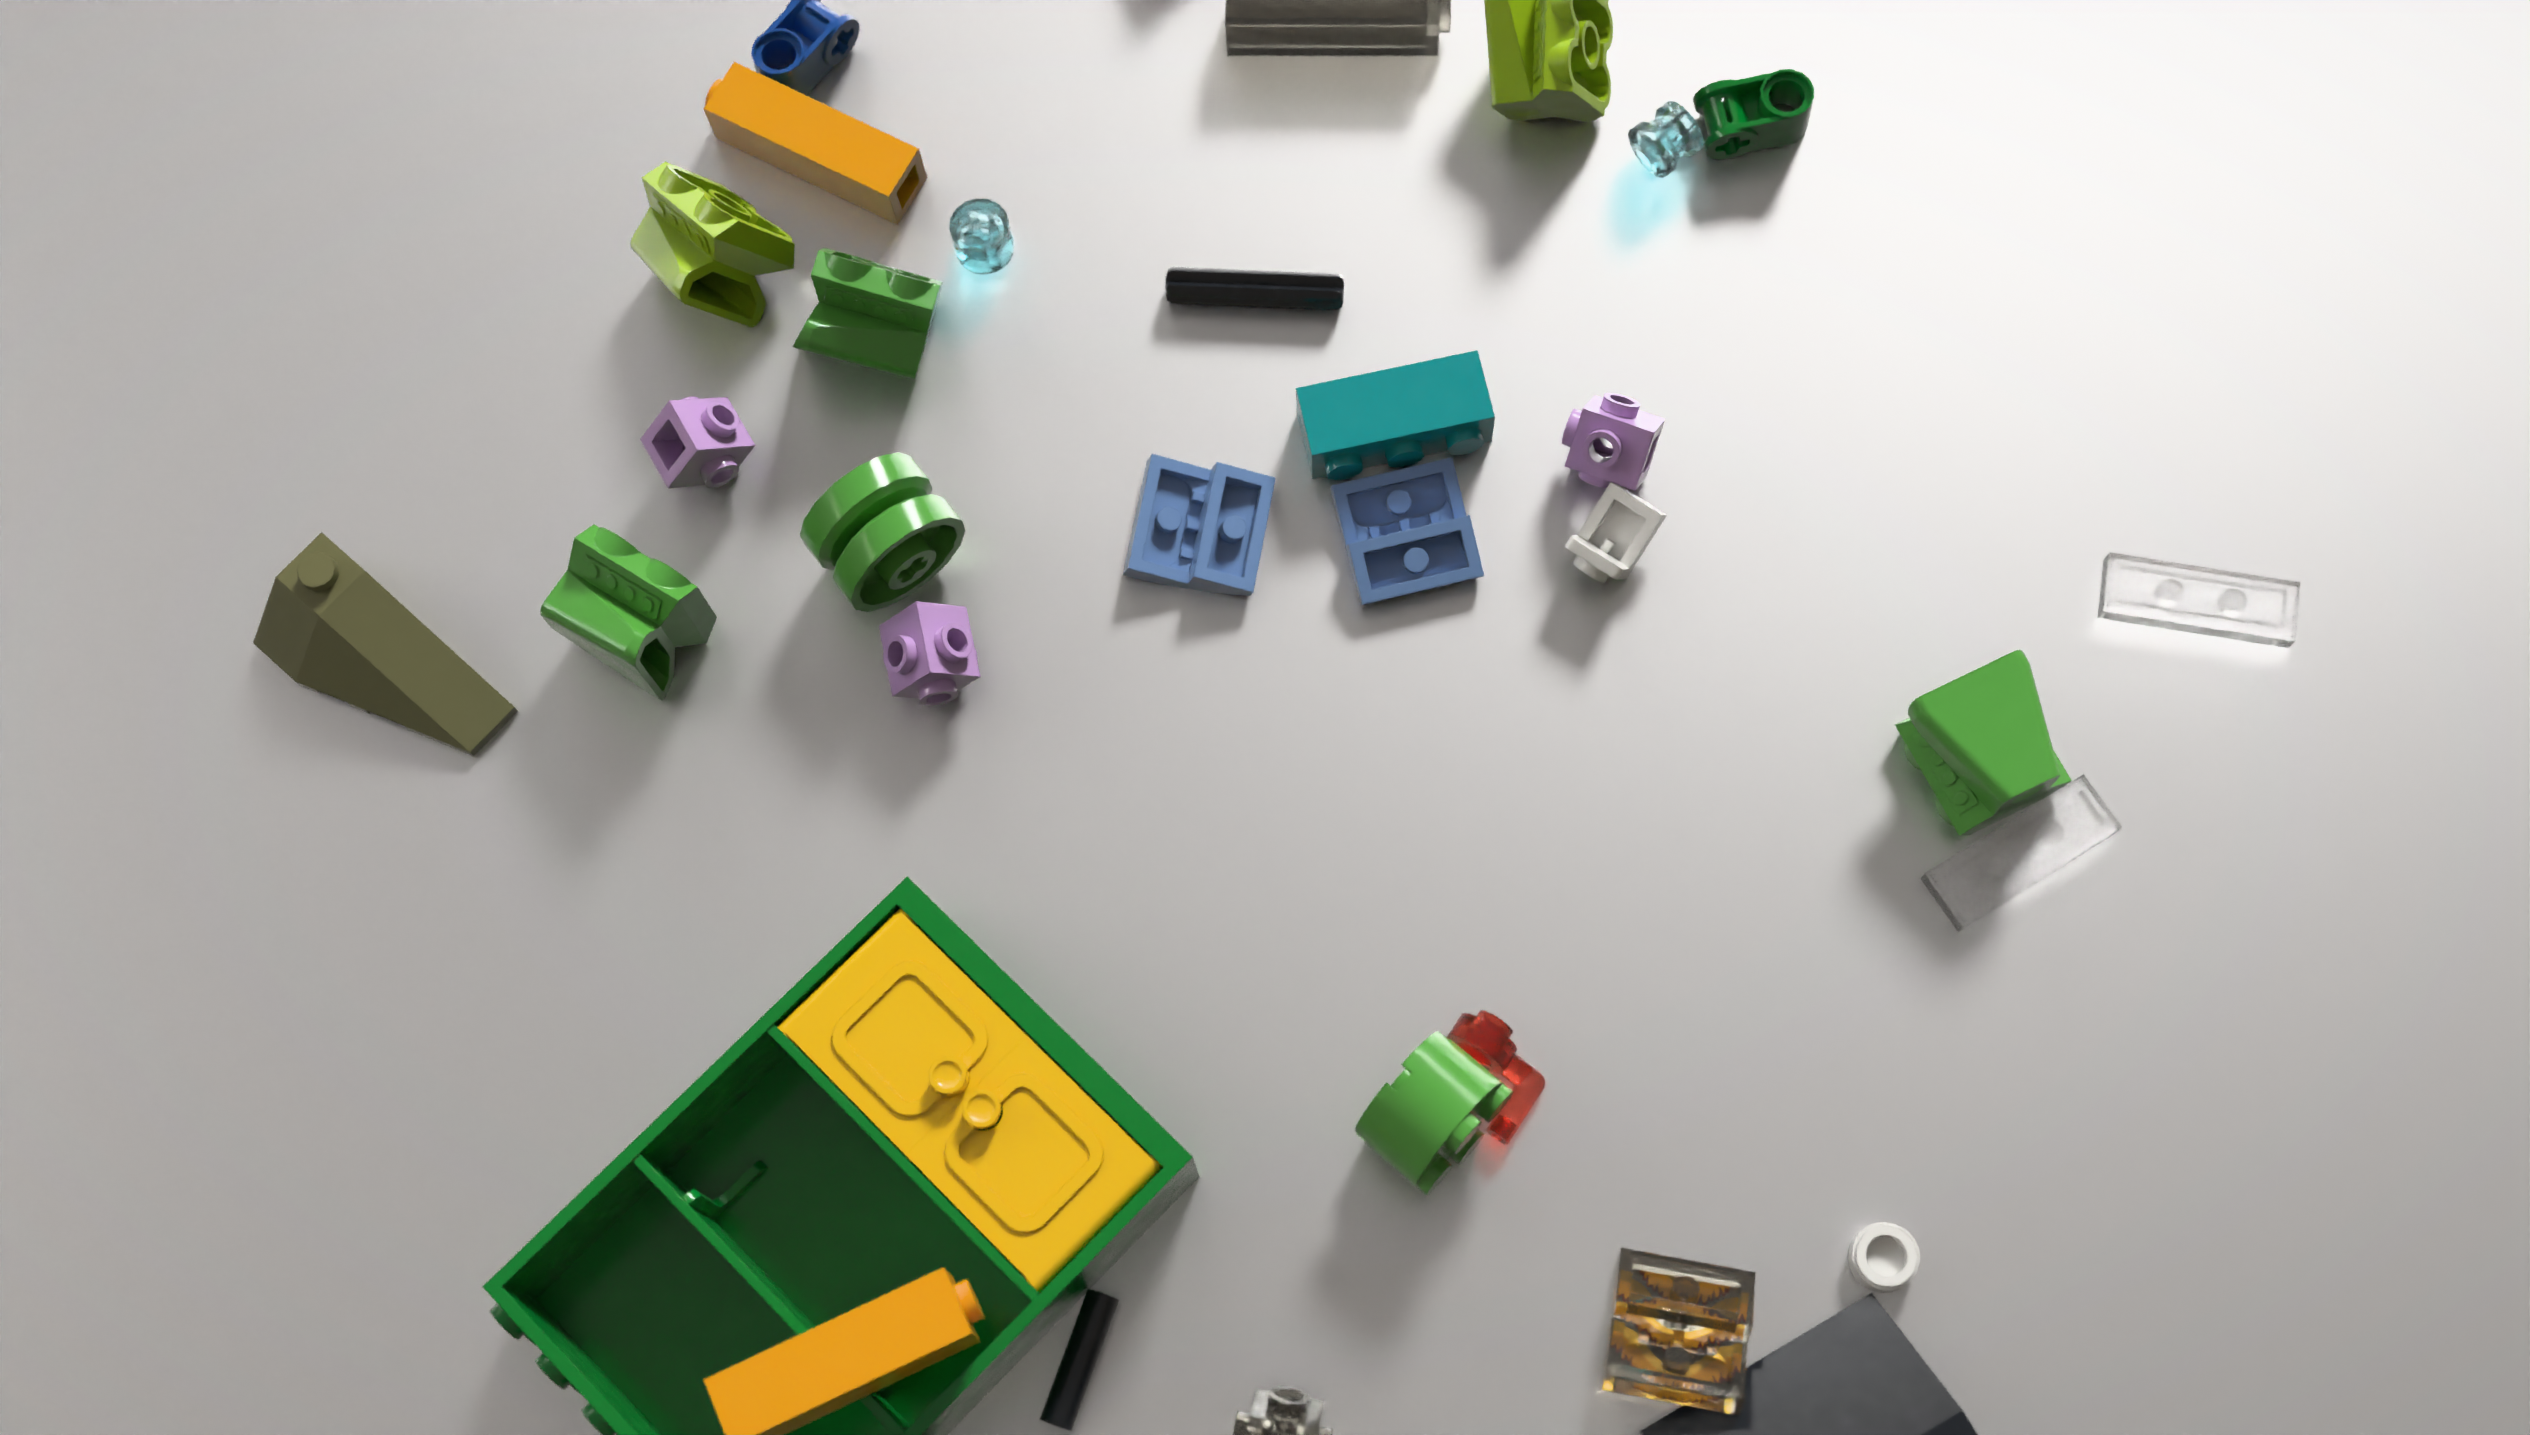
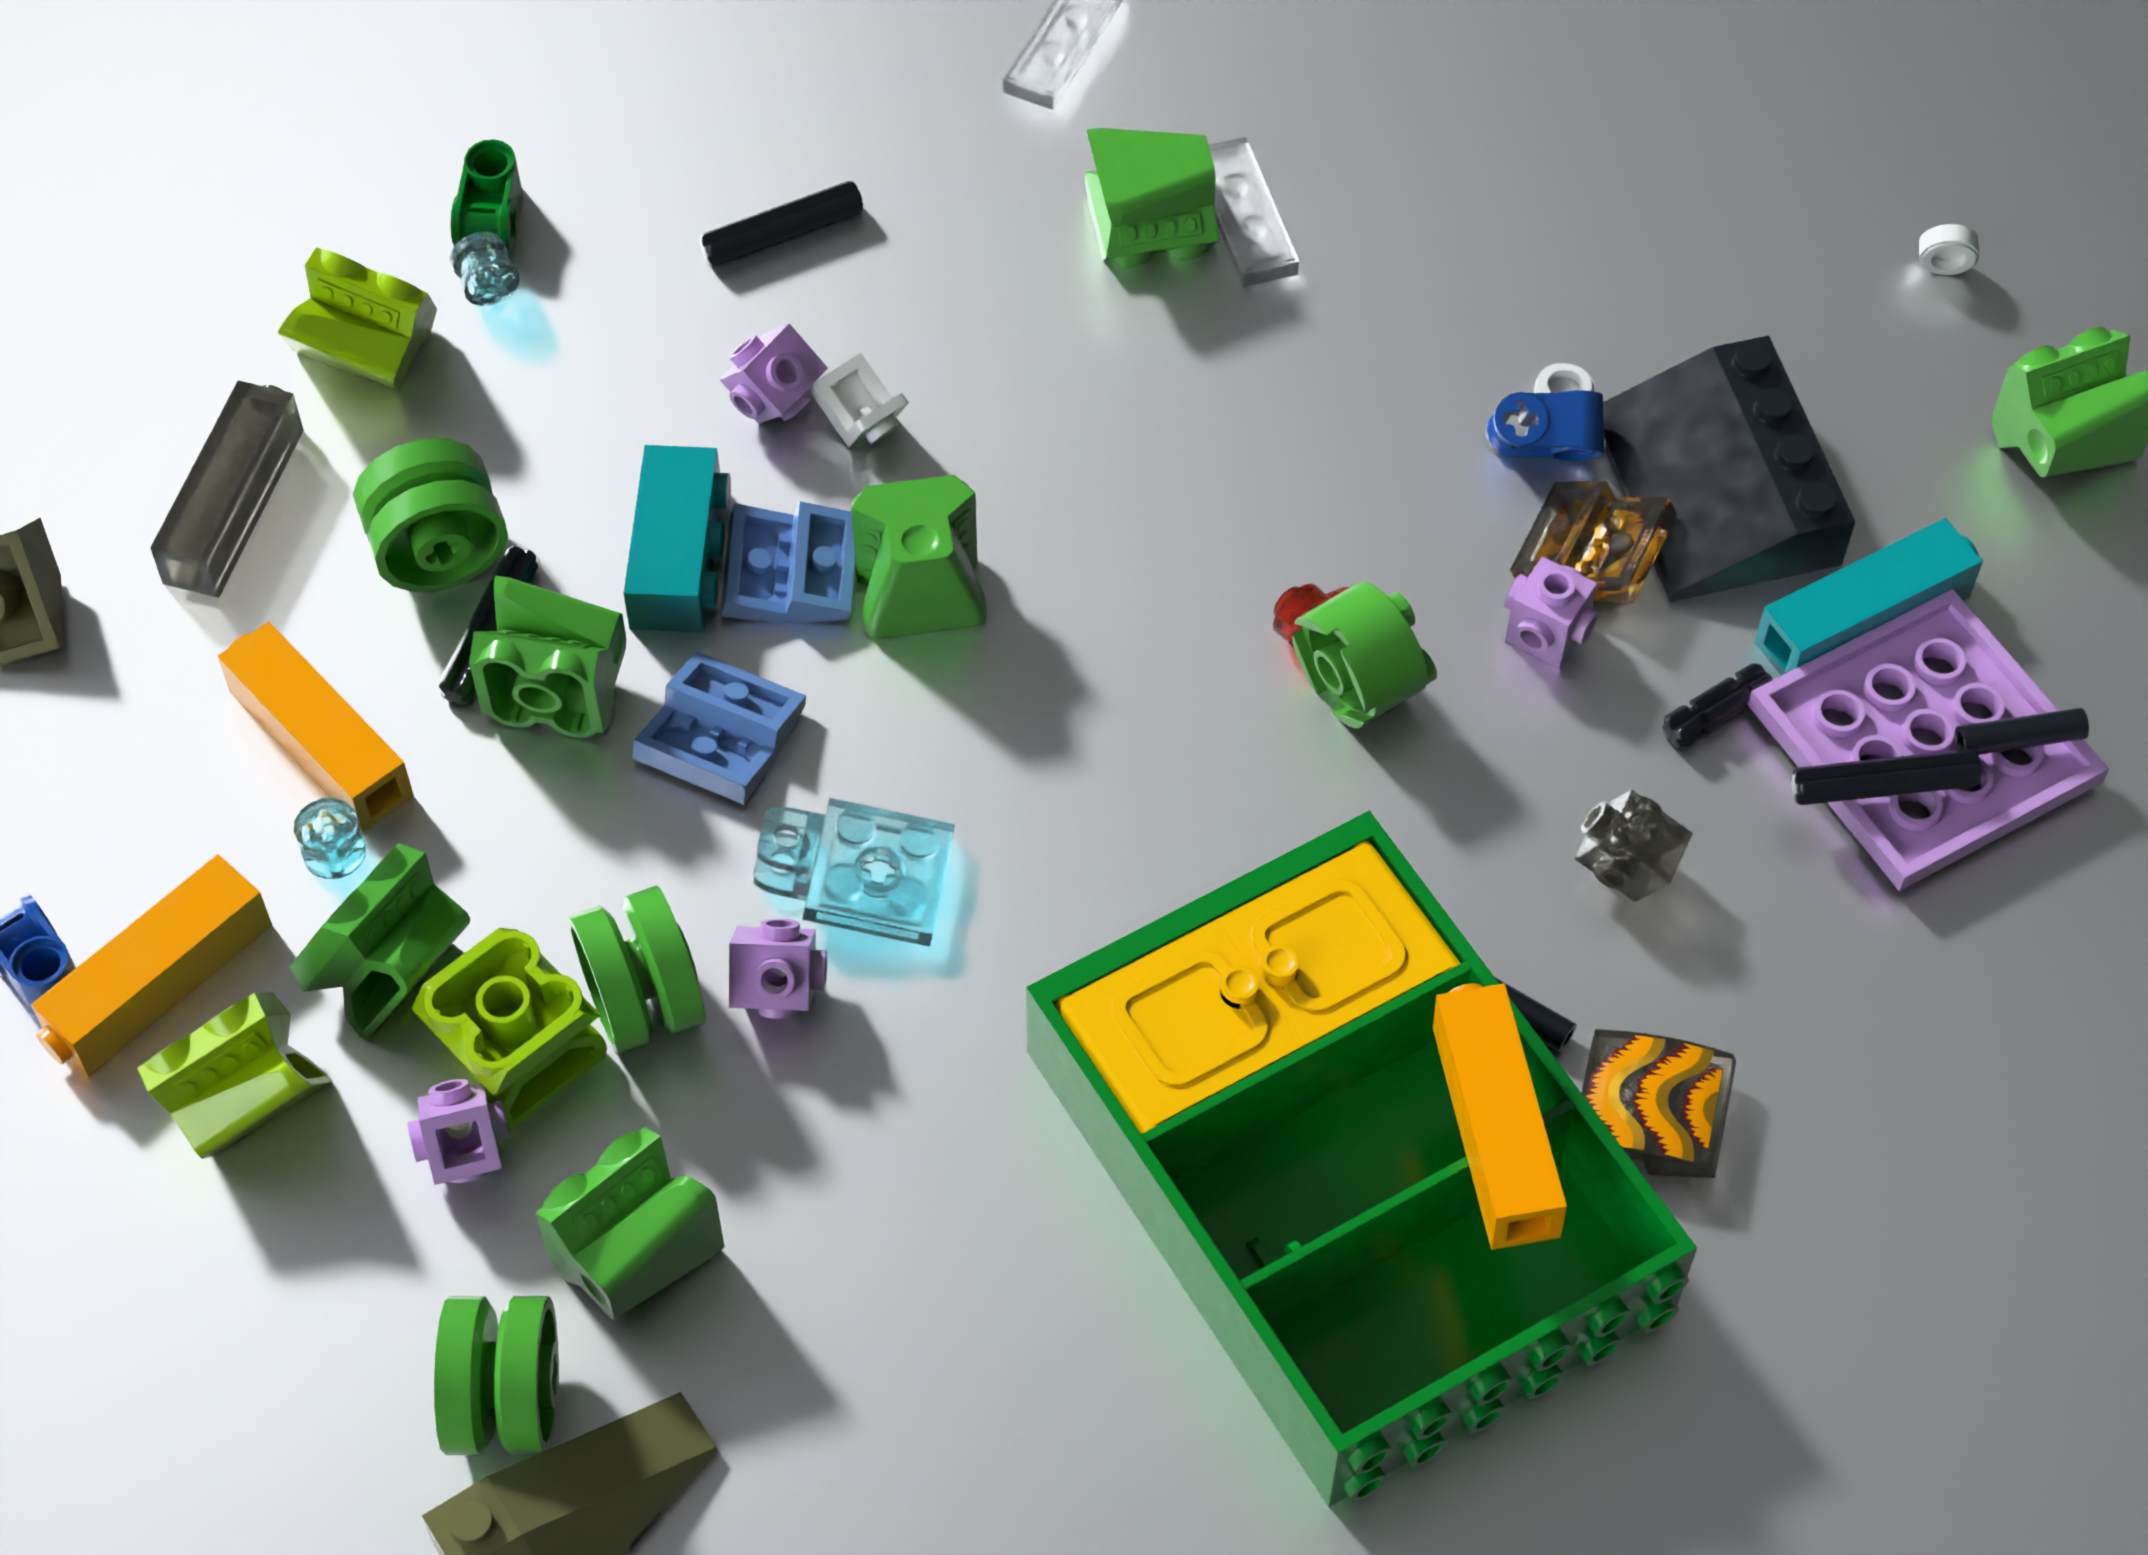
camera: 80 degrees left, 15 degrees down
none -> light orange brick [217,621,414,833]
none -> bright green wheel [353,438,508,592]
none -> lime piece [411,927,607,1129]
none -> bright green wheel [434,1296,559,1455]
none -> bright green piece [469,575,627,738]
none -> black axle [700,181,863,266]
none -> clear light blue plate [752,798,955,947]
none -> bright green piece [851,475,987,639]
none -> blue piece [1486,390,1604,461]
none -> lavender brick [1504,556,1599,669]

